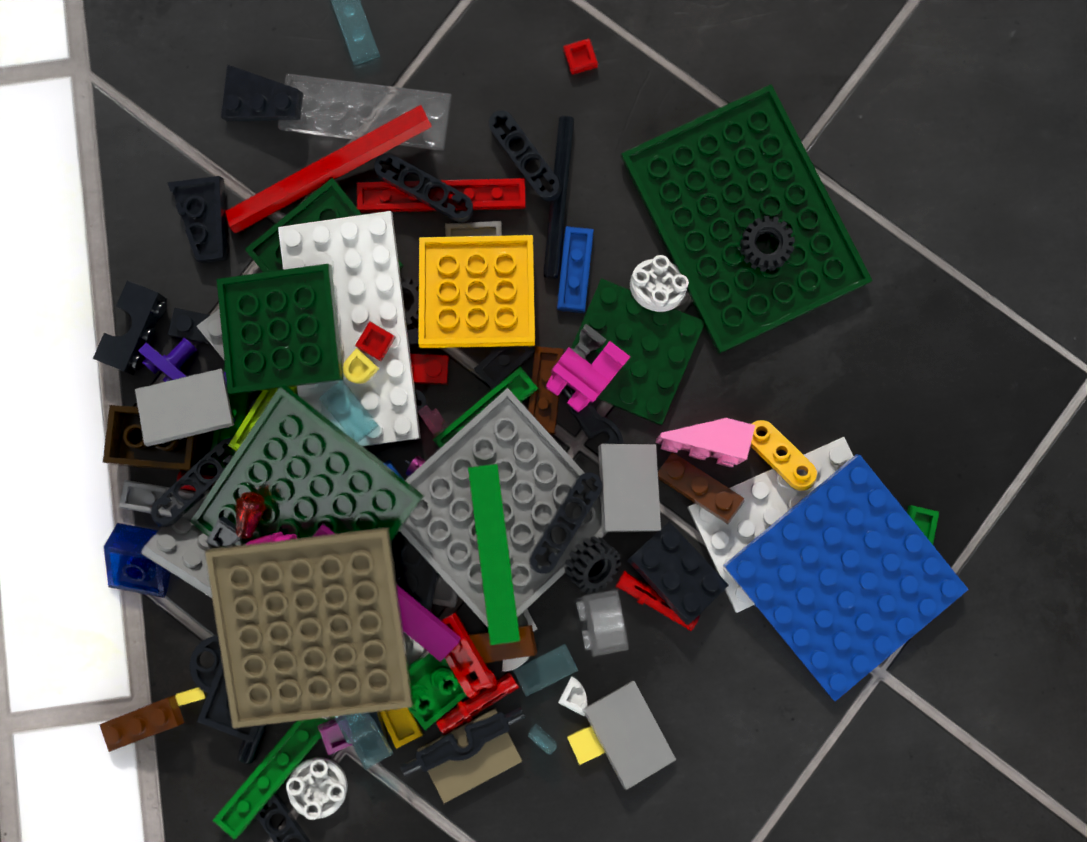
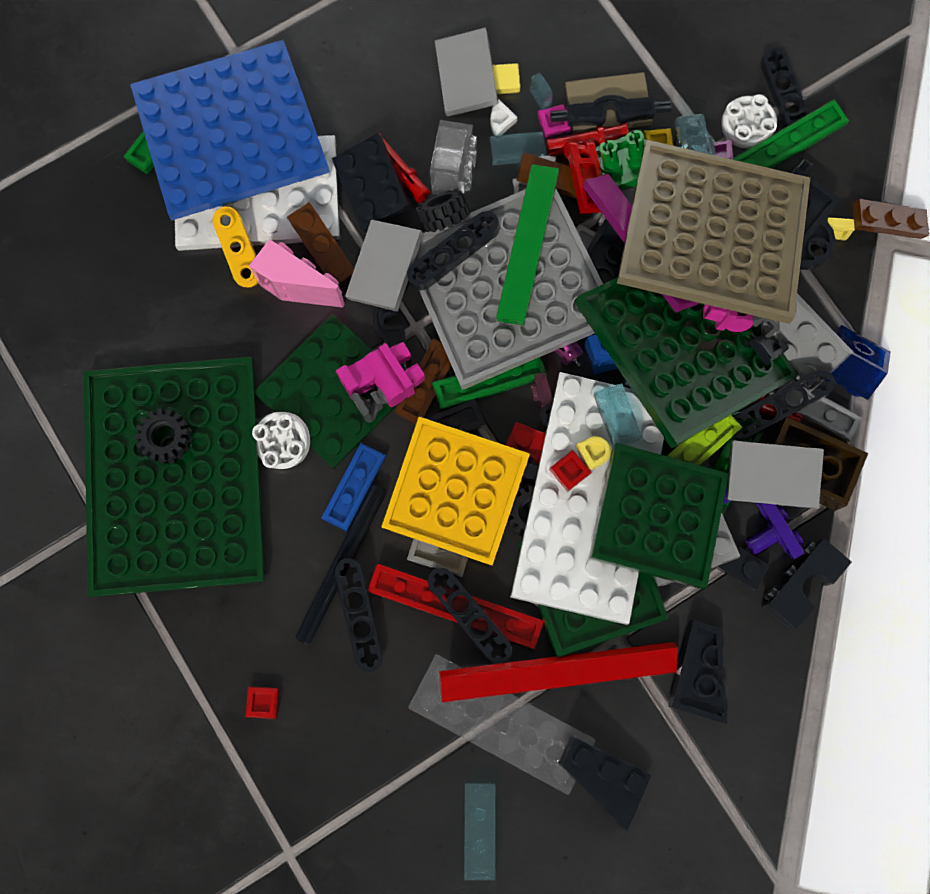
camera: 160 degrees left, 5 degrees down
clear red cone [235,492,266,538] -> none
none -> dark pink tile [538,104,571,139]

